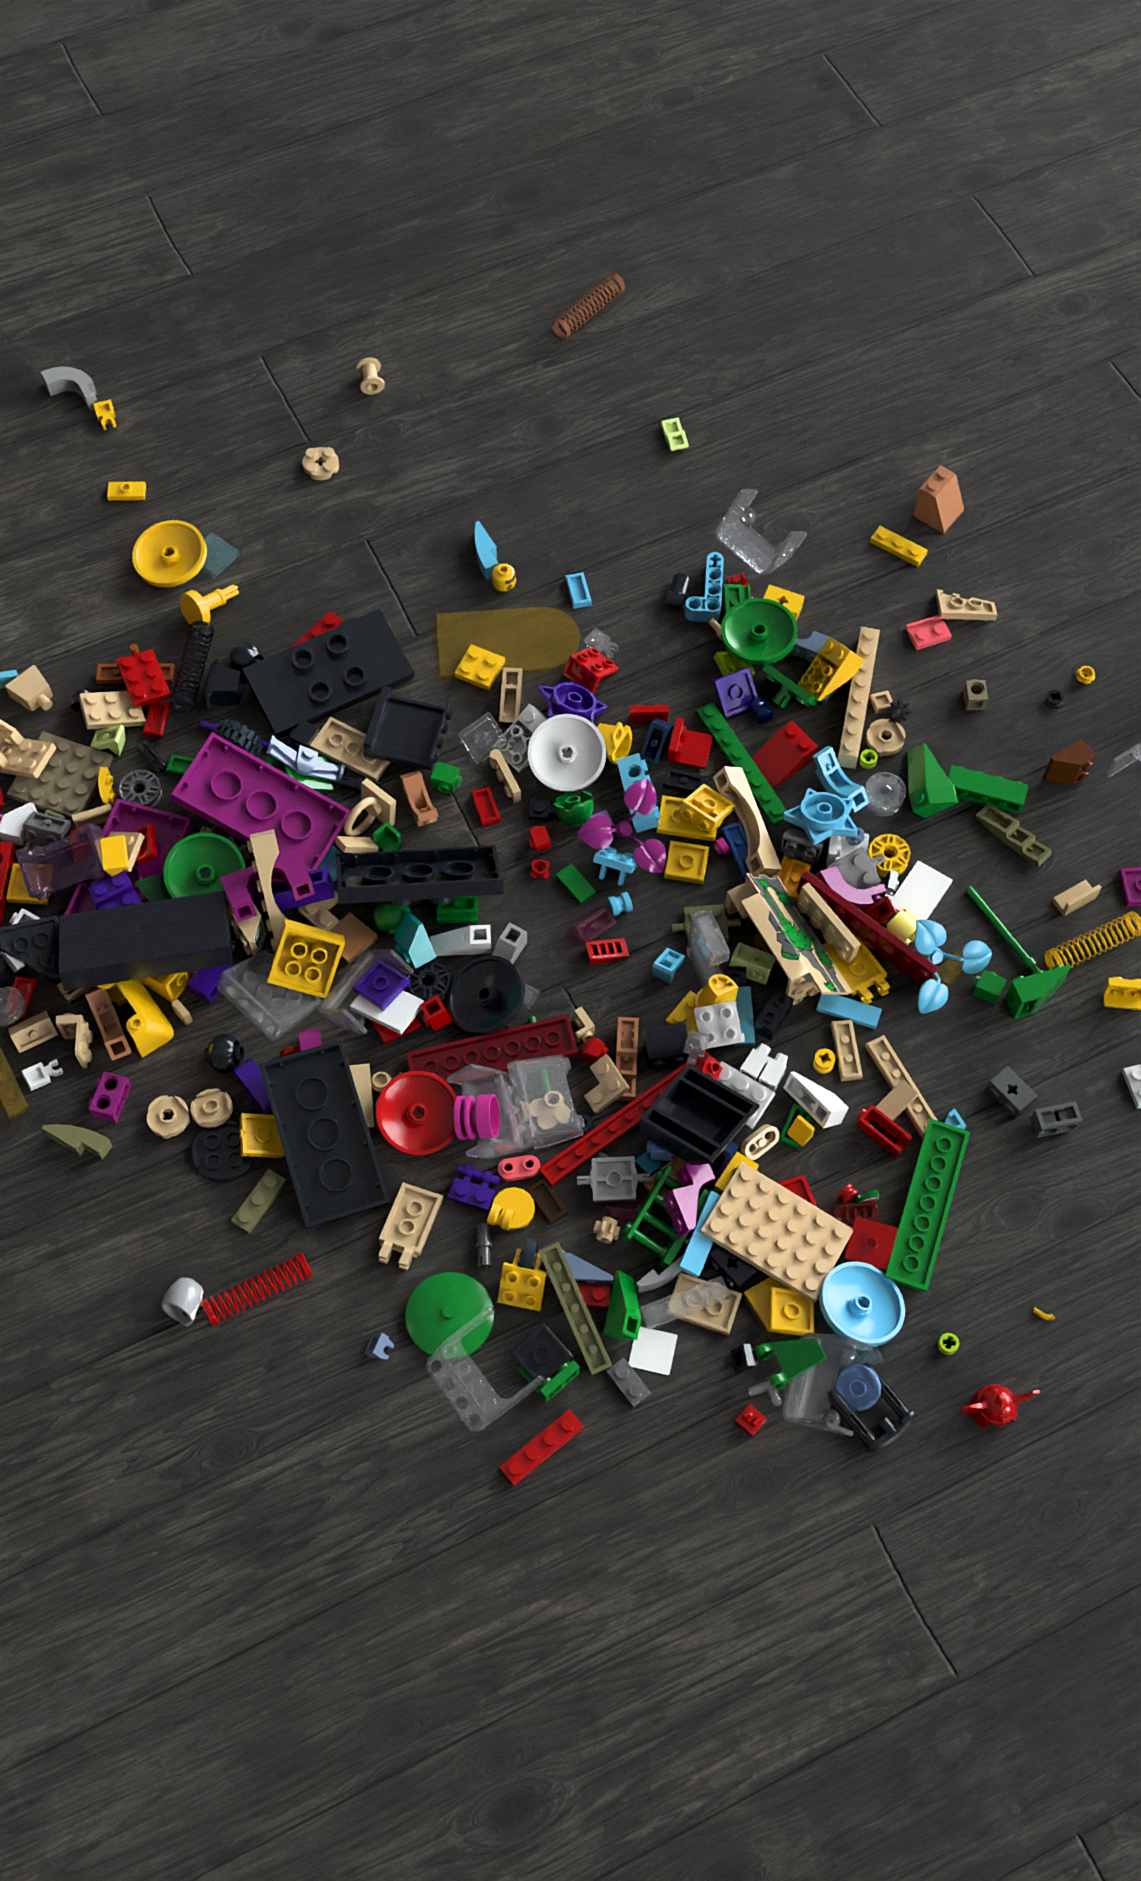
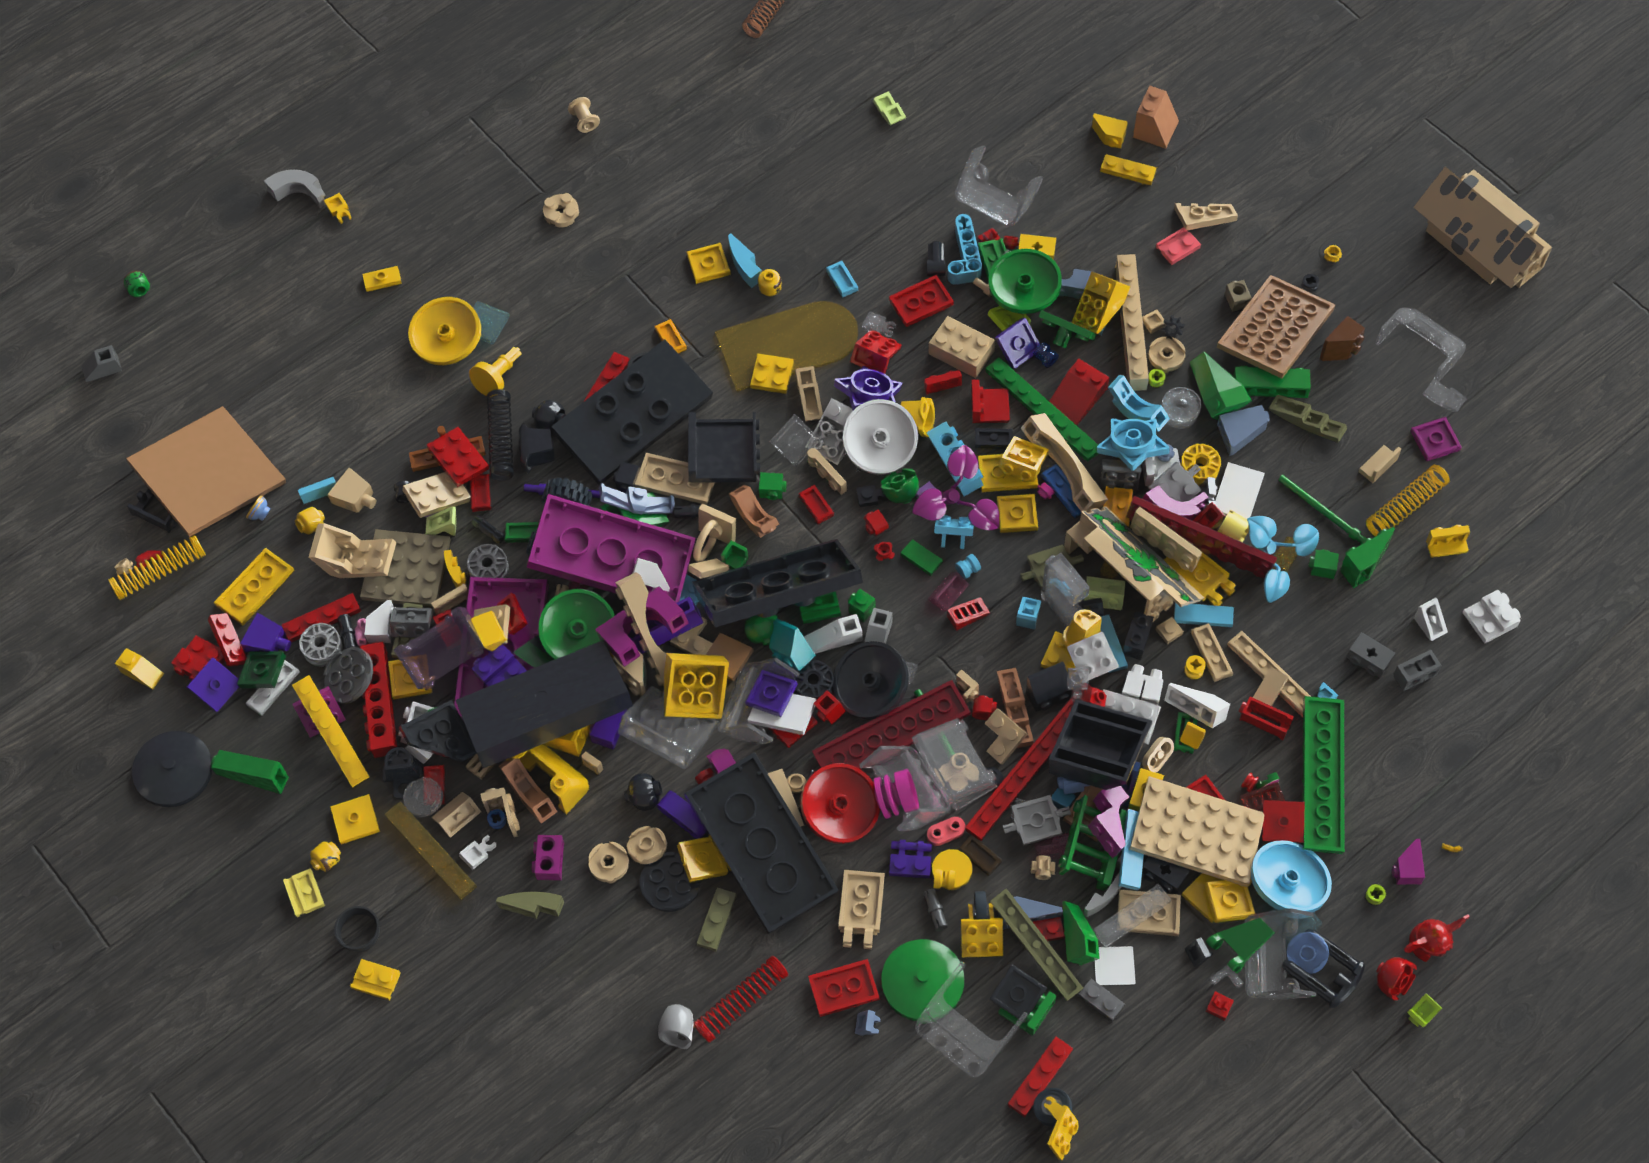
camera: 10 degrees left, 0 degrees up
dark blue slope [640,718,674,765] -> none
none -> blue bush [487,809,506,829]
none -> white slope [632,558,670,592]
none -> light orange tile [655,319,687,354]
none -> yellow tile [686,243,731,284]
none -> red plate [808,959,880,1017]
none -> green brick [848,589,876,622]
none -> red plate [889,275,954,327]
none -> tan brick [929,316,995,378]
none -> red plate [1003,236,1019,249]
none -> yellow plate [1033,1088,1078,1160]
none -> yellow slope [1092,113,1128,149]
none -> tan plate [1156,617,1184,644]
none -> medium nougat plate [1217,275,1335,379]
none -> sand blue slope [1217,405,1269,456]
none -> red cylinder [1376,957,1417,1000]
none -> magenta slope [1392,839,1425,885]
none -> lime bracket [1407,993,1442,1027]
none -> white slope [1414,598,1448,641]

